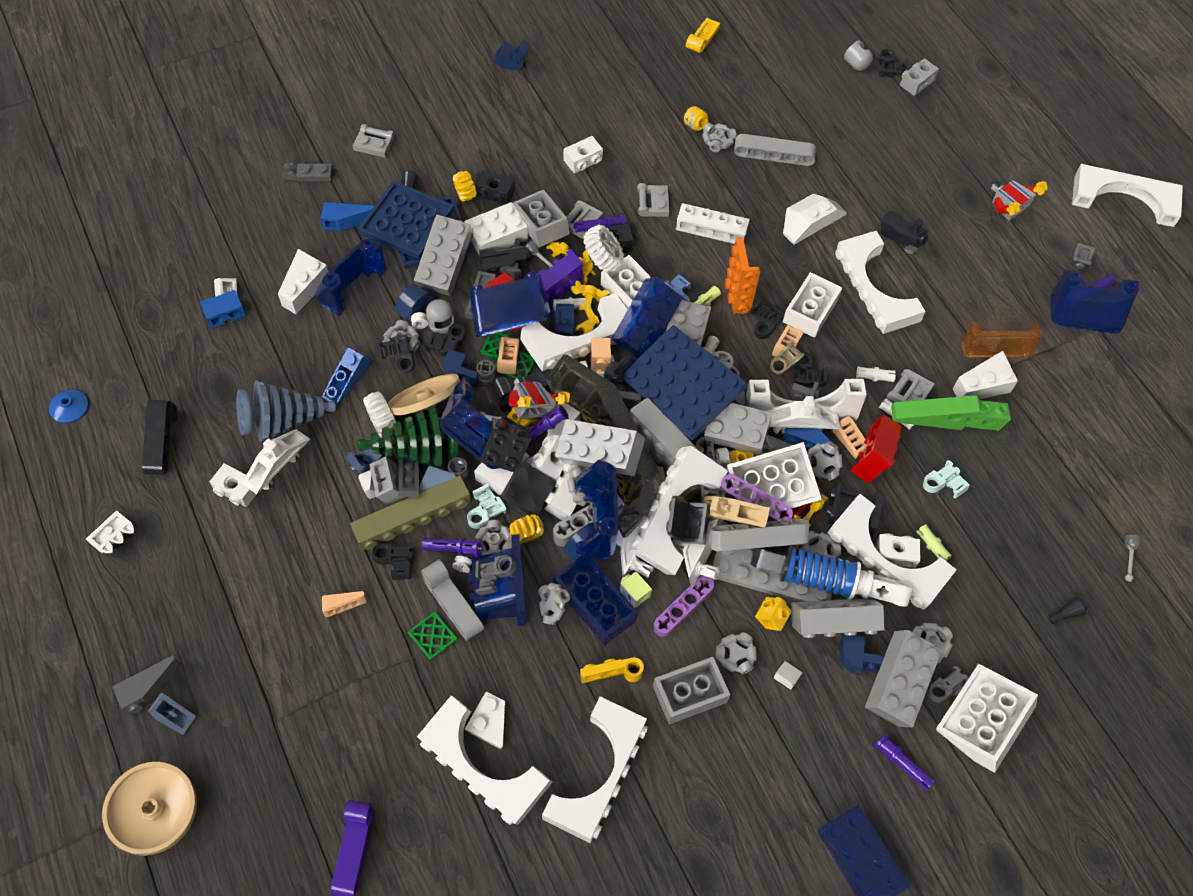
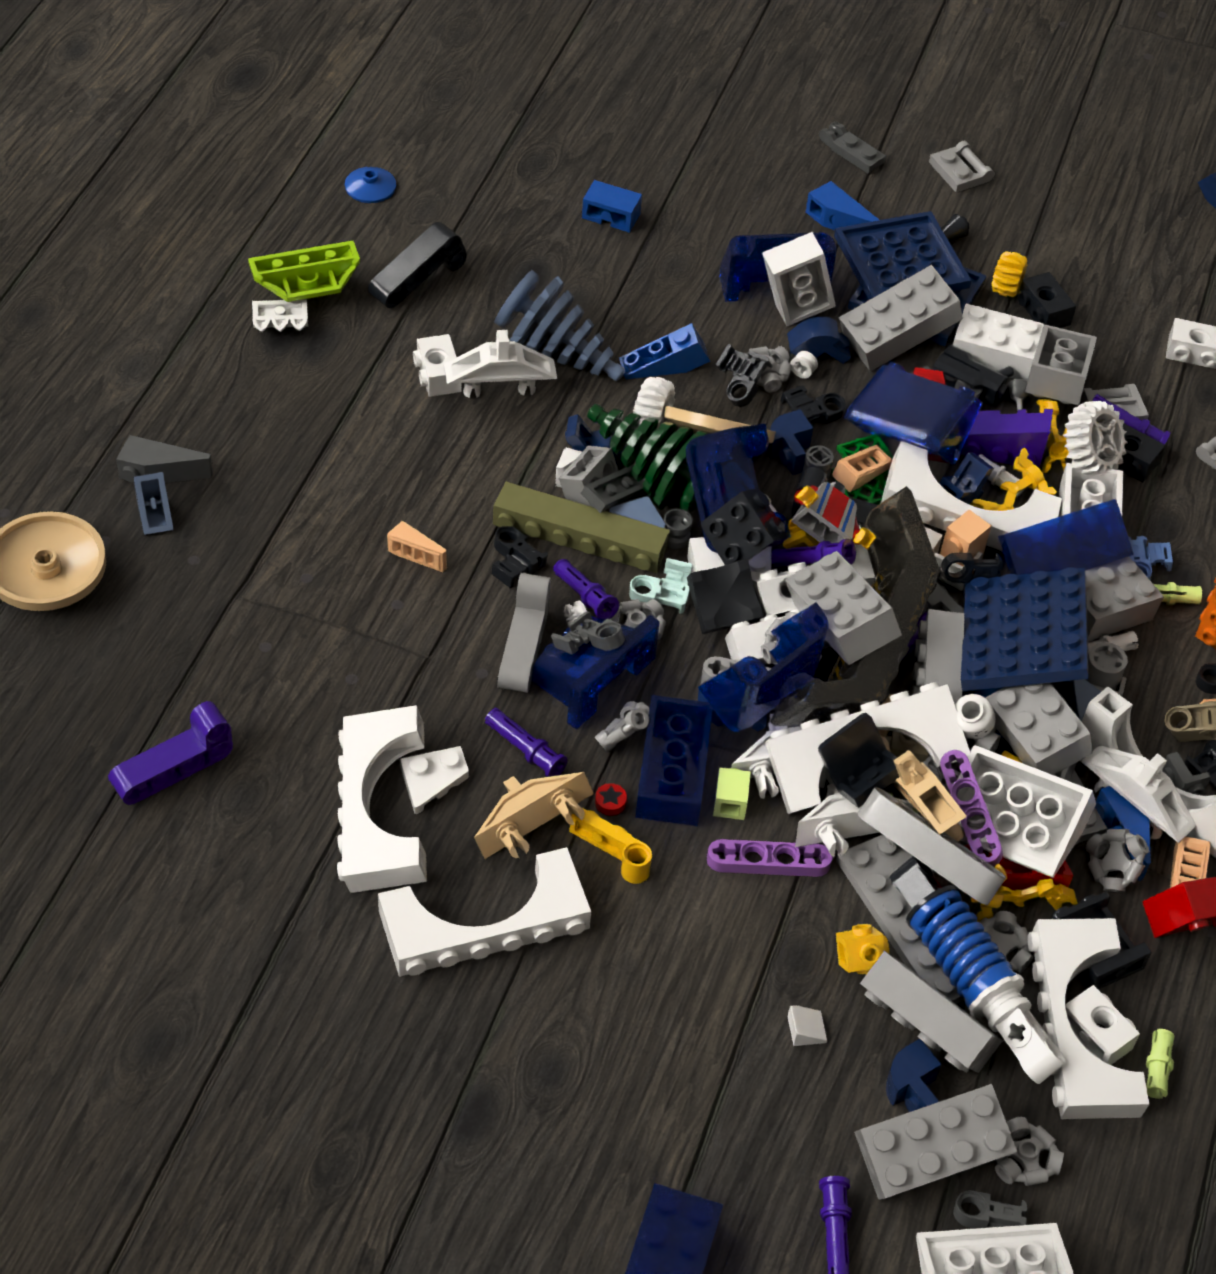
camera: 45 degrees right, 10 degrees down
white slope [214,278,237,297] -> none
white wedge [278,249,330,314] -> none
green window [407,611,458,661] -> none
light grey helmet [426,299,455,334] -> none
yellow gear [509,514,544,544] -> none
light grey brick [653,657,730,724] -> none
light grey piece [715,632,757,675] -> none
none -> lime wedge [248,241,360,302]
none -> tan connector [474,772,594,859]
none -> dark purple pin [485,708,568,777]
none -> red tile [595,783,627,816]
none -> white brick [762,232,836,326]
none -> white head [955,694,996,739]

